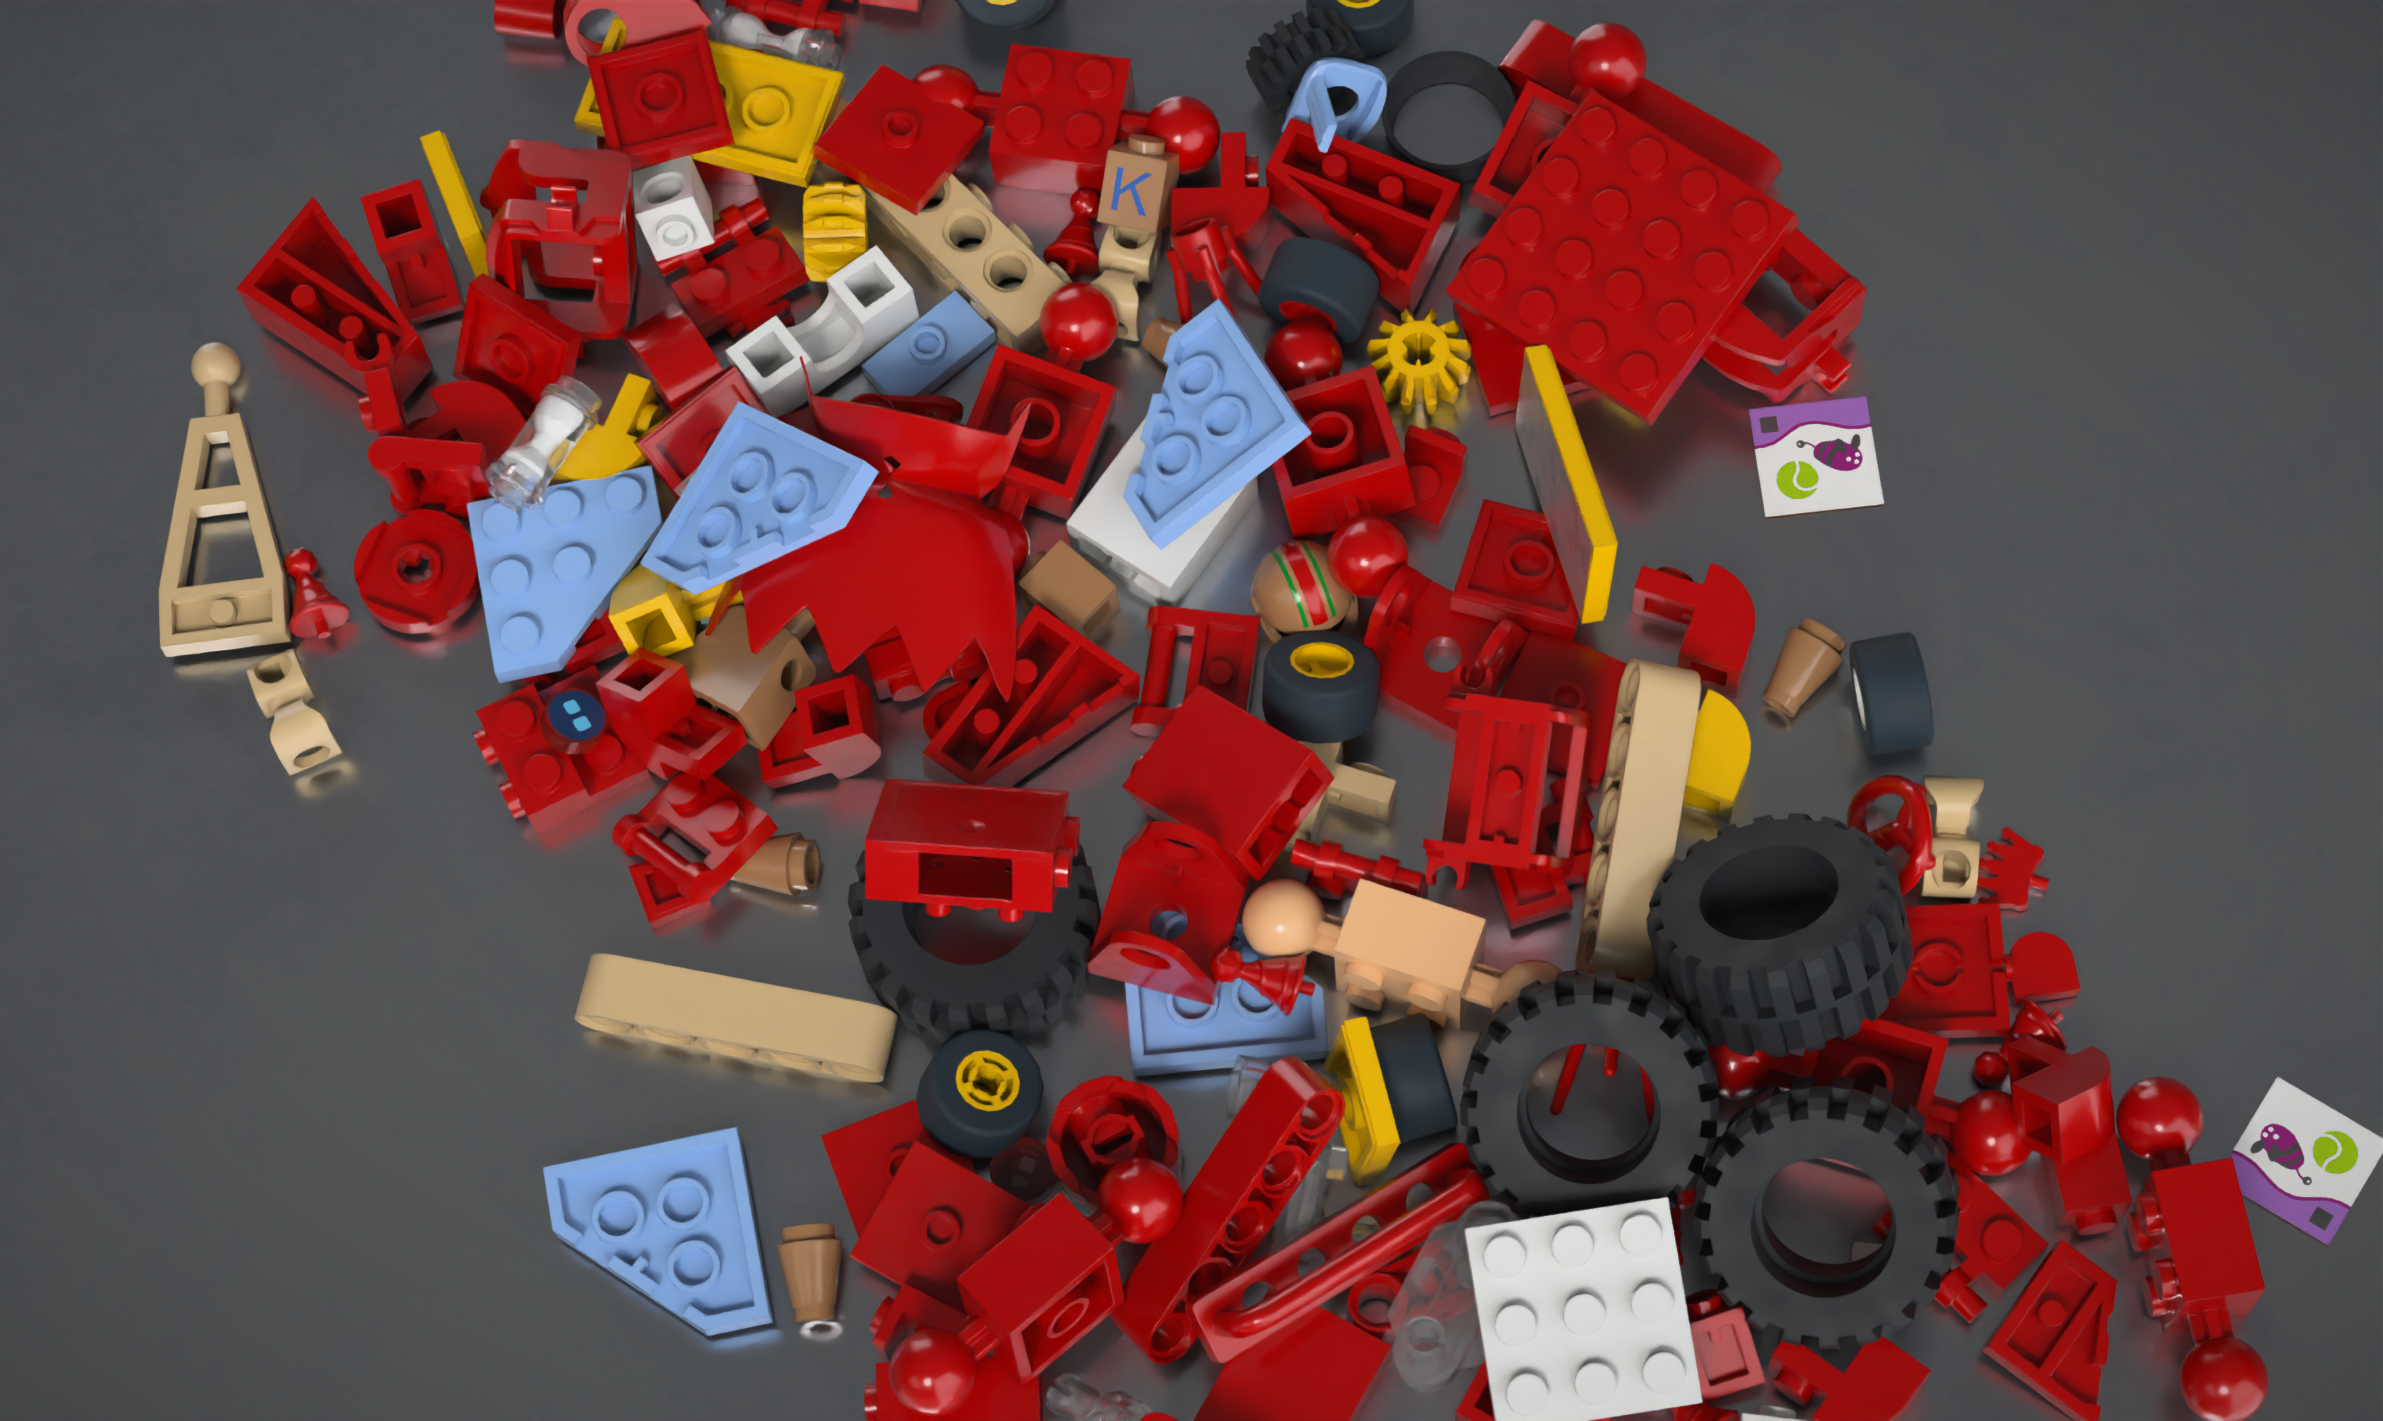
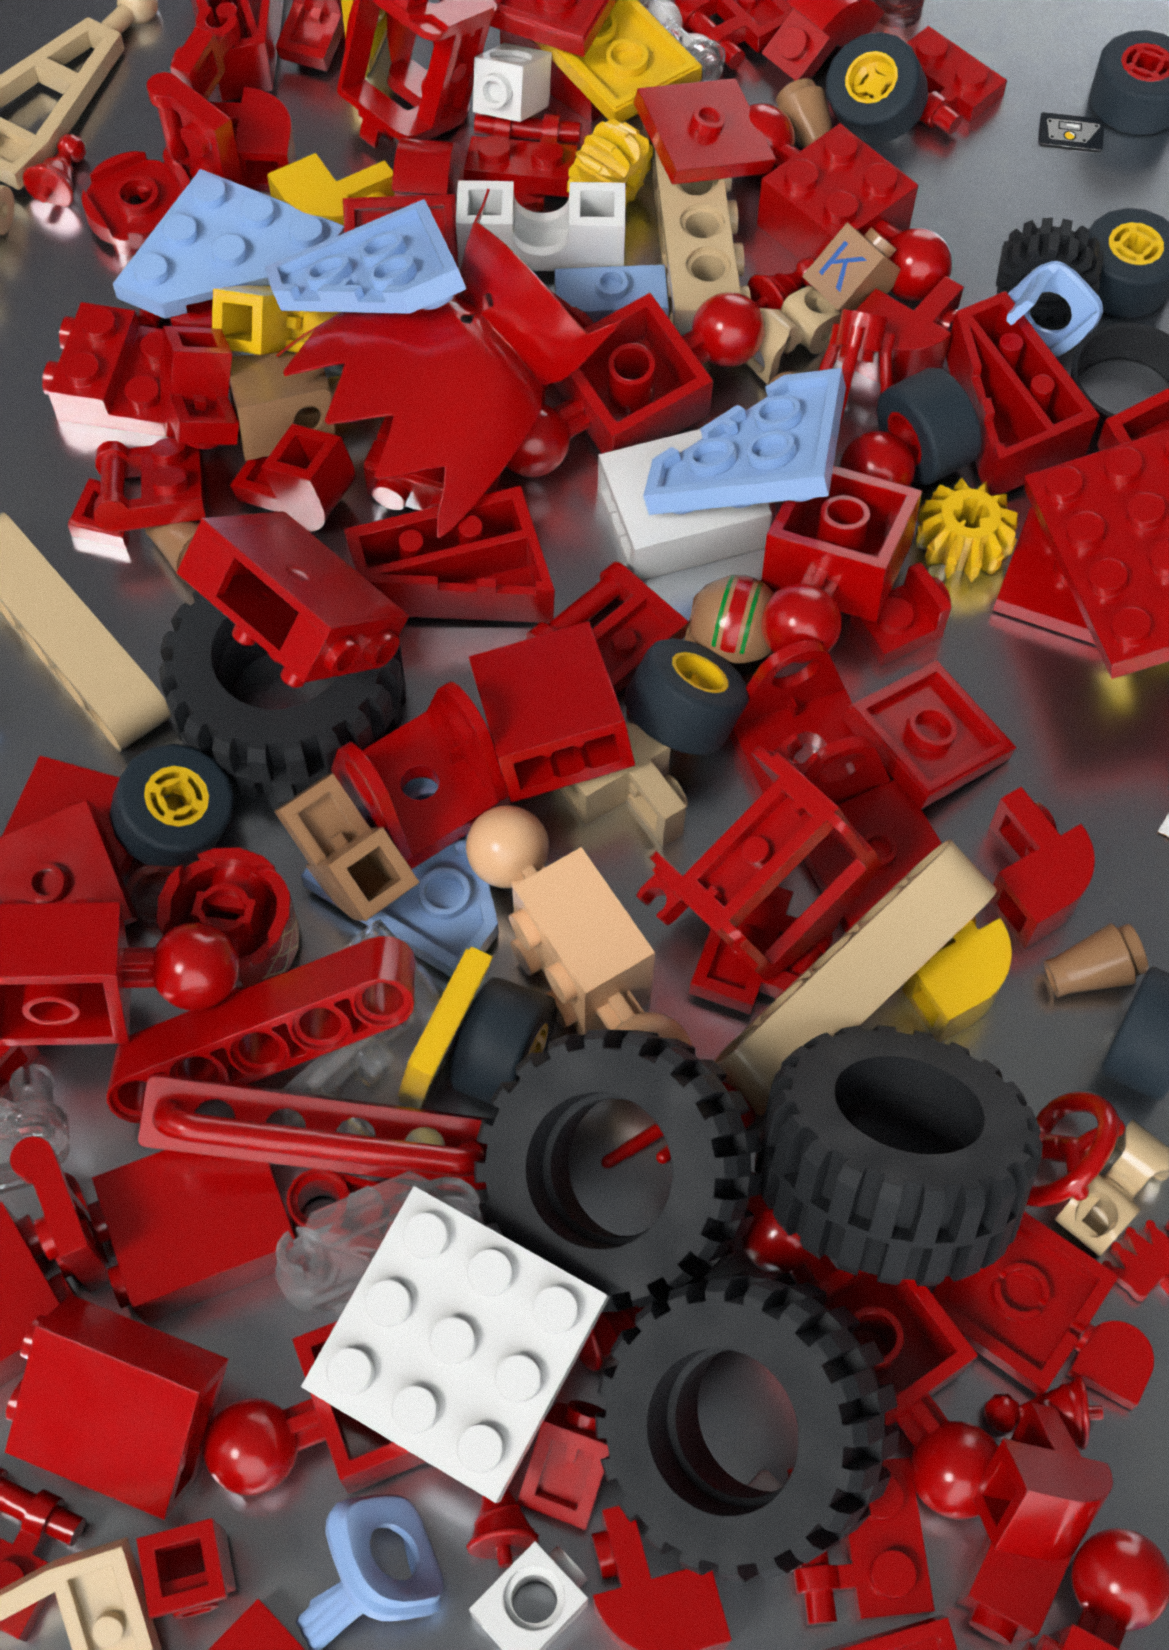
camera: 30 degrees right, 5 degrees down
red plate [453,273,582,431] -> none
clear piece [485,375,602,511] -> none
tile [540,688,608,754] -> none
medium nougat brick [1018,539,1120,640] -> none
red piece [1210,947,1315,1016] -> none
red plate [1290,838,1428,900] -> none
tile [1515,344,1618,624] -> none
none -> medium nougat brick [274,773,420,921]
none -> medium nougat cone [776,78,833,149]

